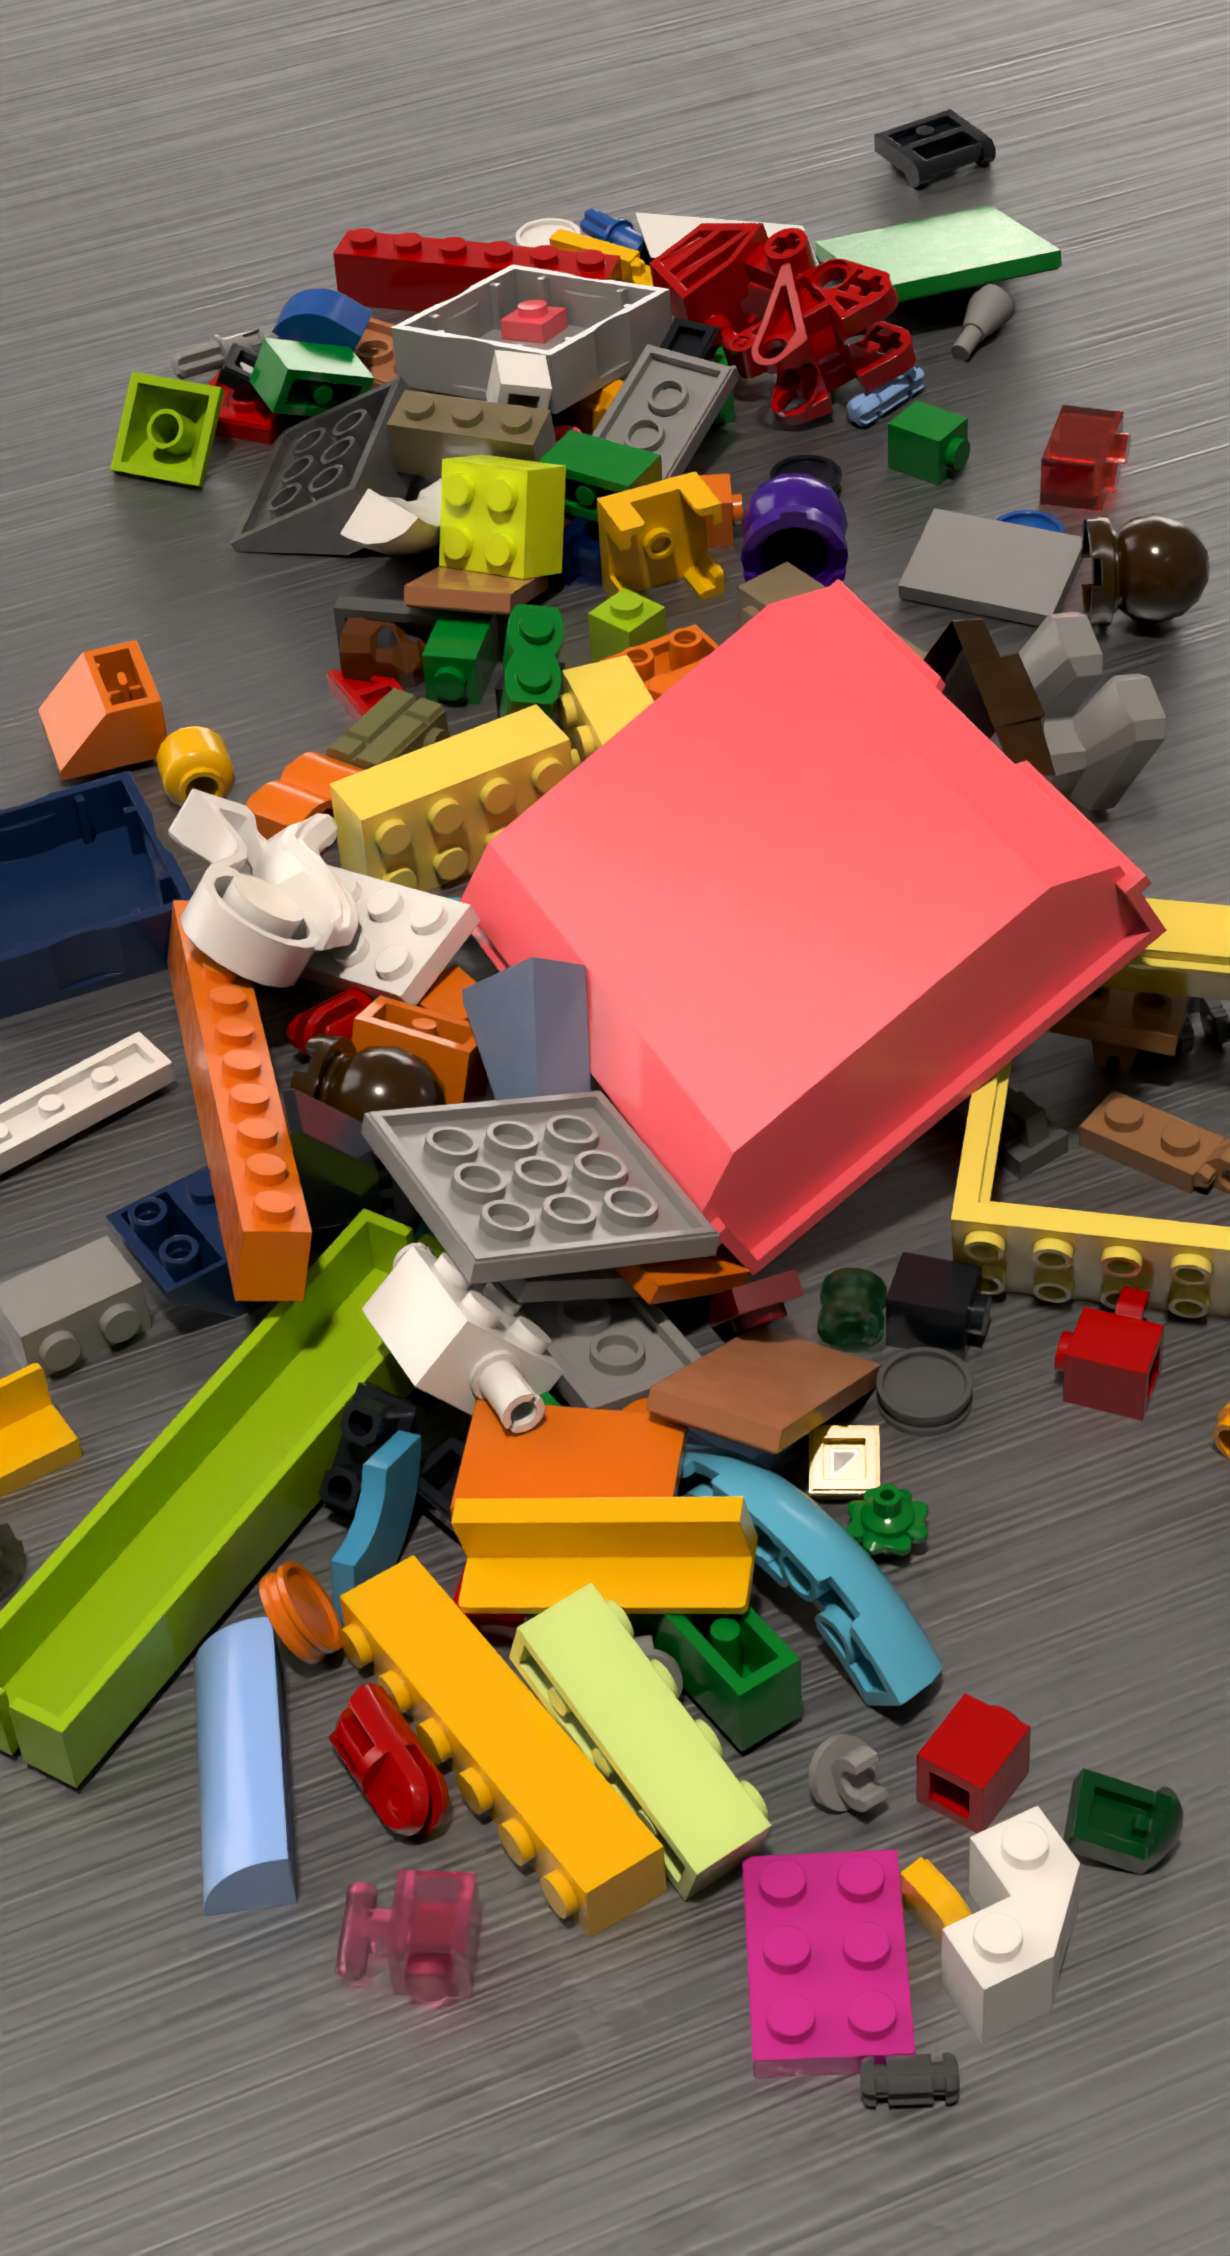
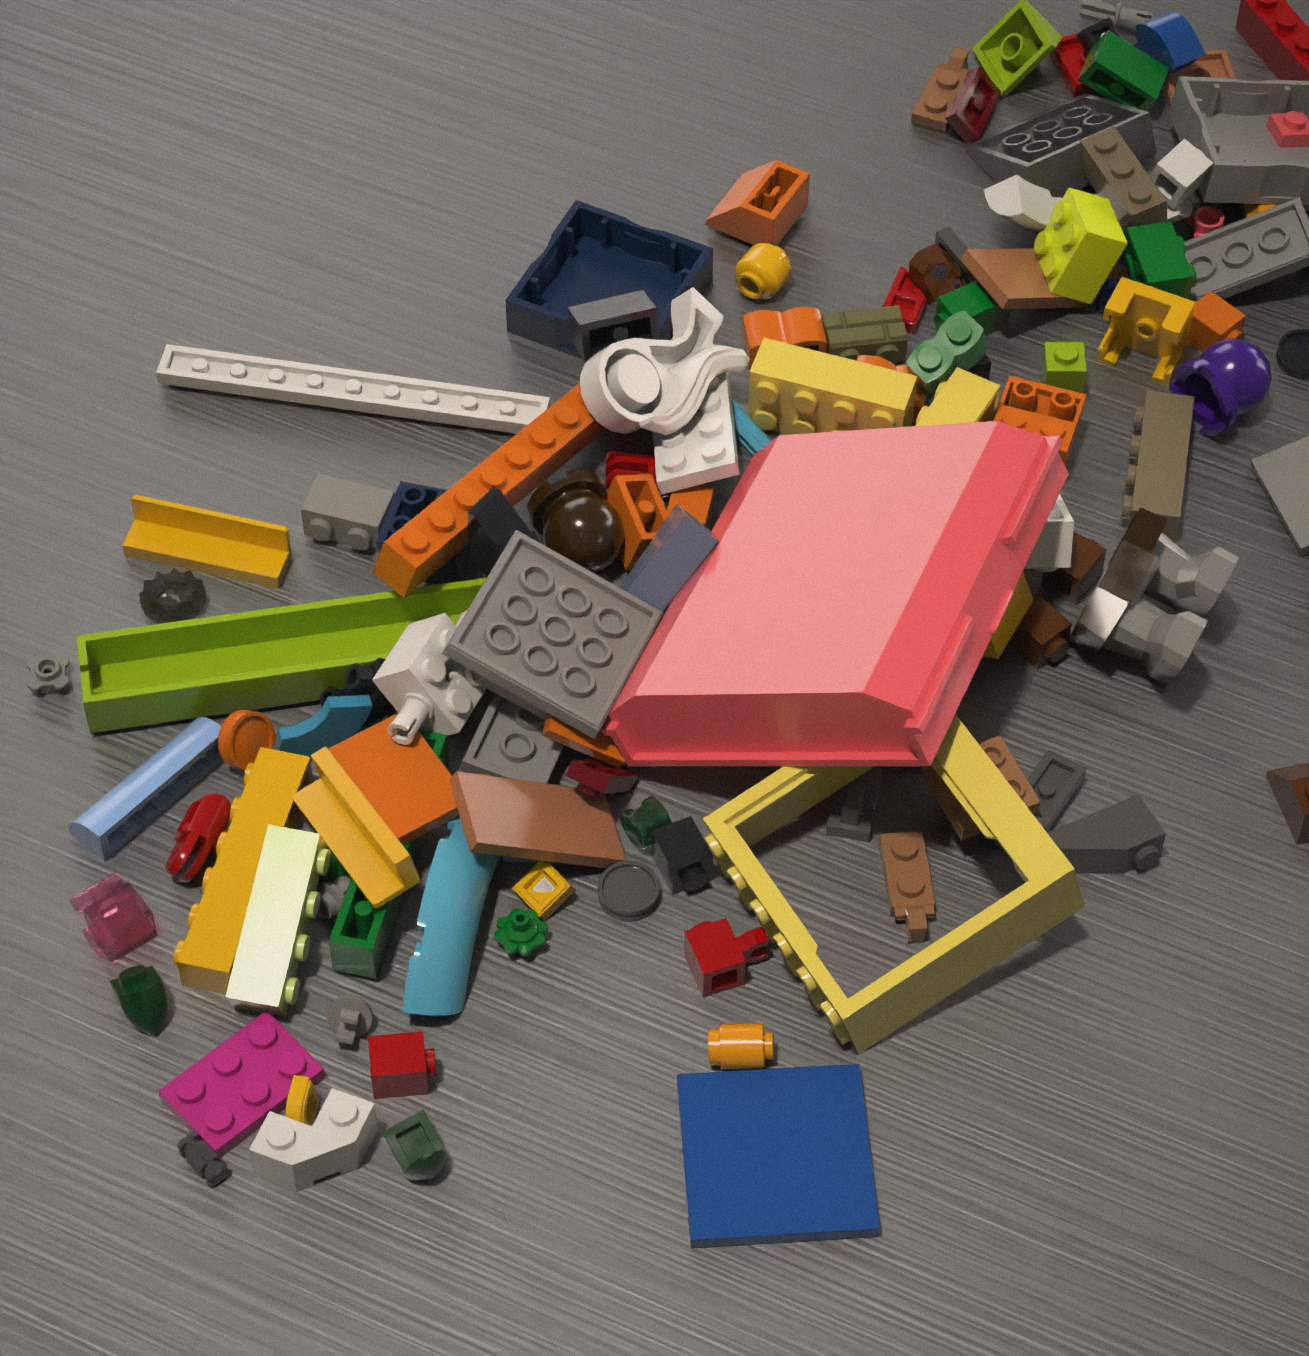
camera: 45 degrees right, 10 degrees up
none -> dark green plate [109,965,168,1036]
none -> black brick [567,290,661,361]
none -> medium nougat hinge [911,47,970,132]
none -> dark red plate [945,66,1001,144]

